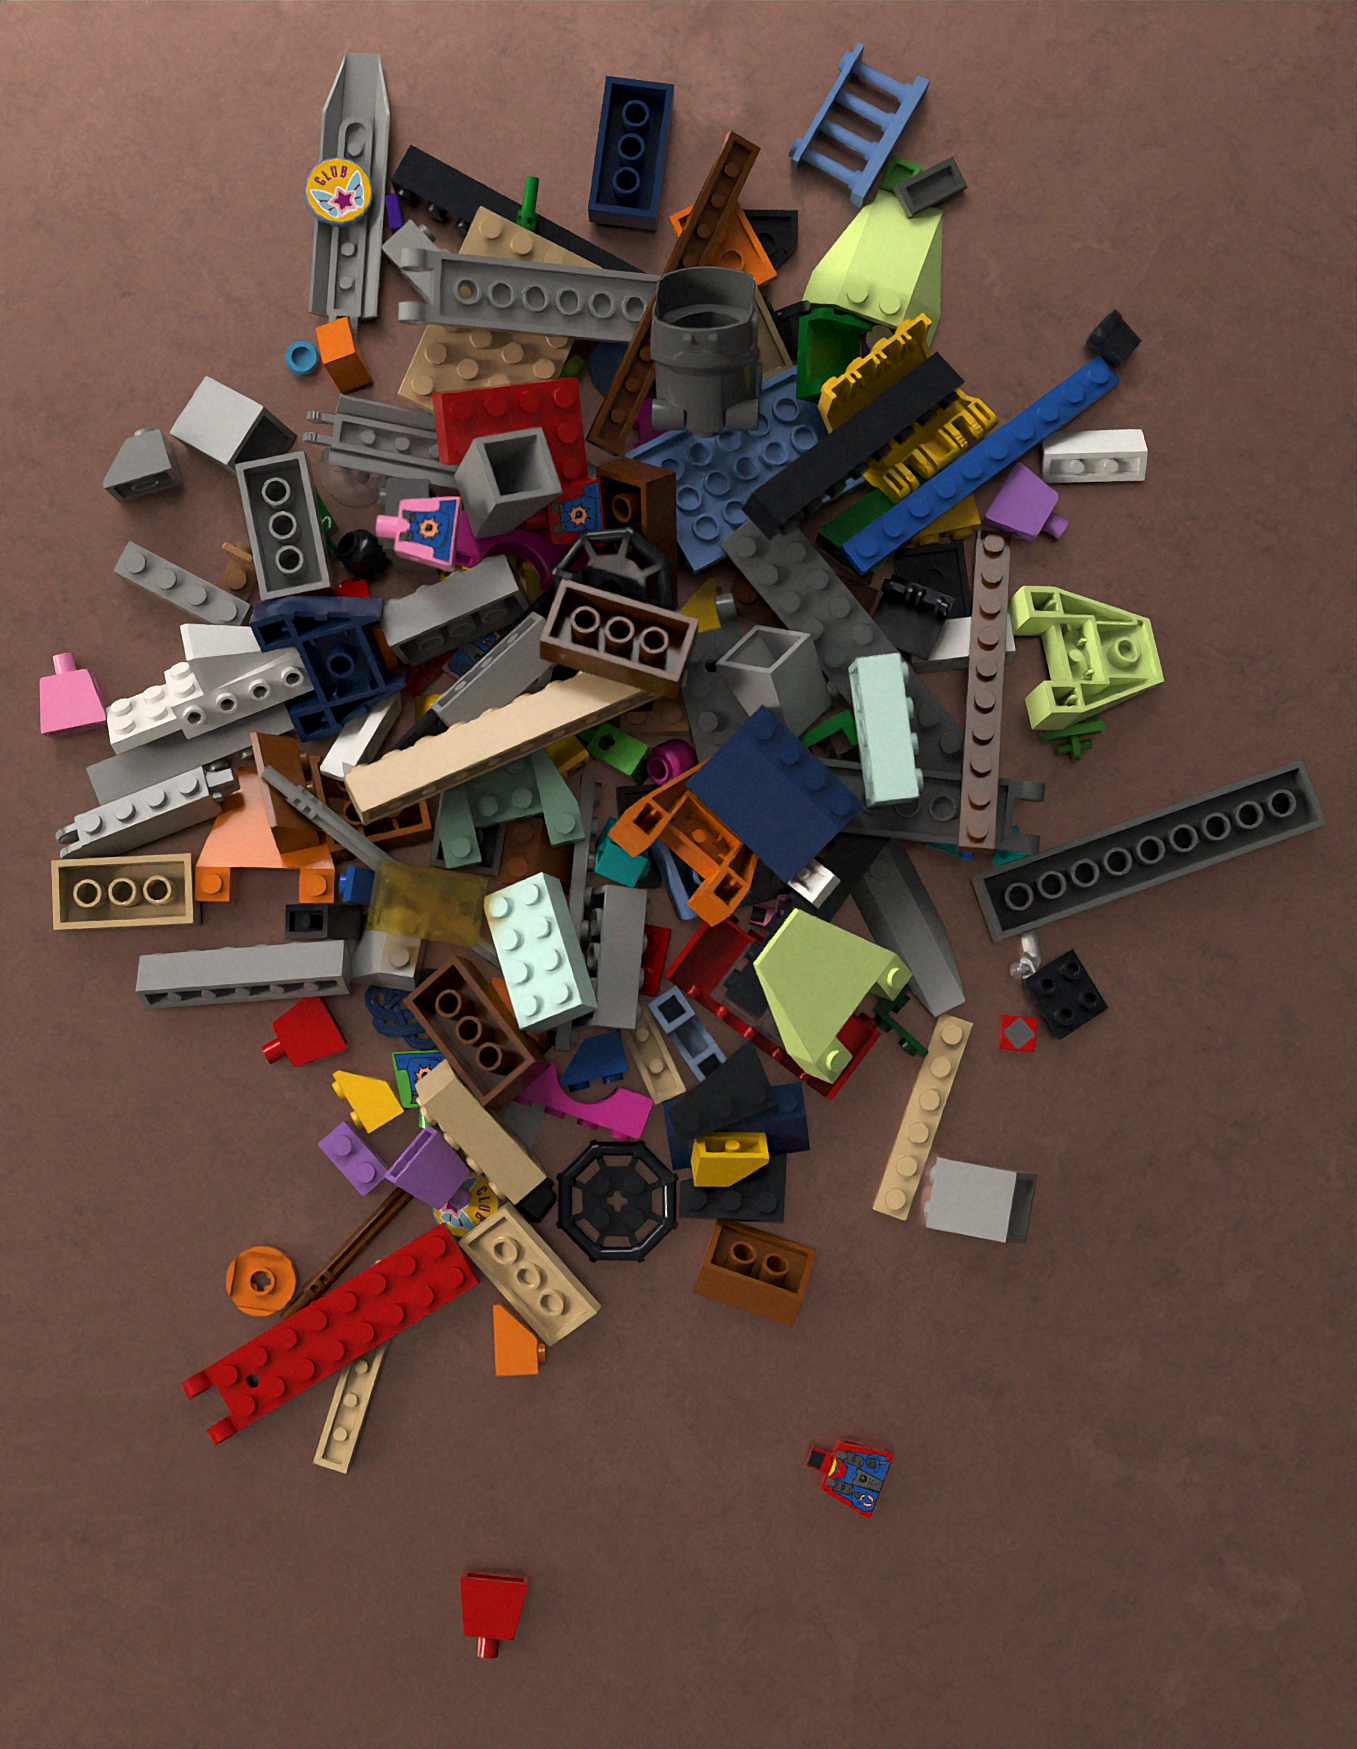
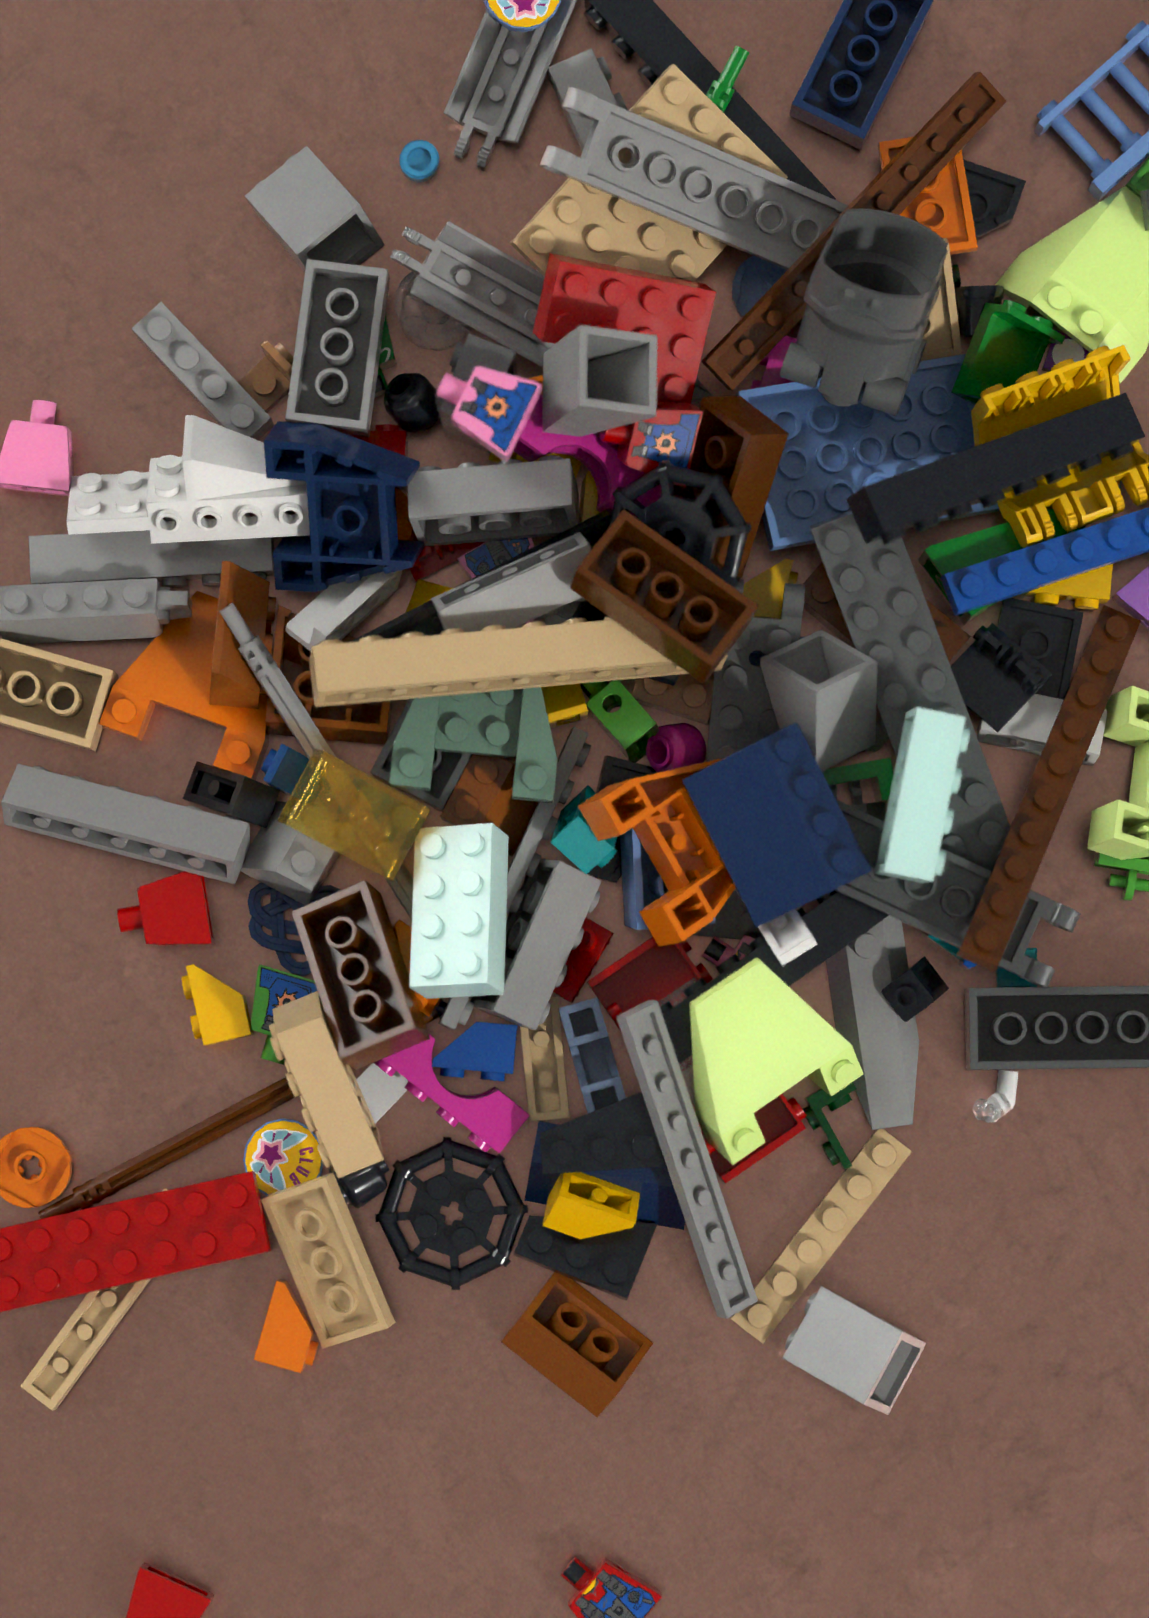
camera: 20 degrees right, 0 degrees up
light grey slope [102,427,184,502] -> none
orange slope [315,316,374,393] -> none
medium lavender brick [317,1120,391,1197] -> none
dark purple tile [384,194,405,235] -> none
medium lavender torso [384,1125,472,1210] -> none
lime tile [558,354,586,378] -> none
tile [999,1014,1038,1052] -> none
black hinge [1022,949,1109,1041] -> none
none -> light grey plate [616,1000,758,1319]
none -> black bracket [882,956,949,1022]

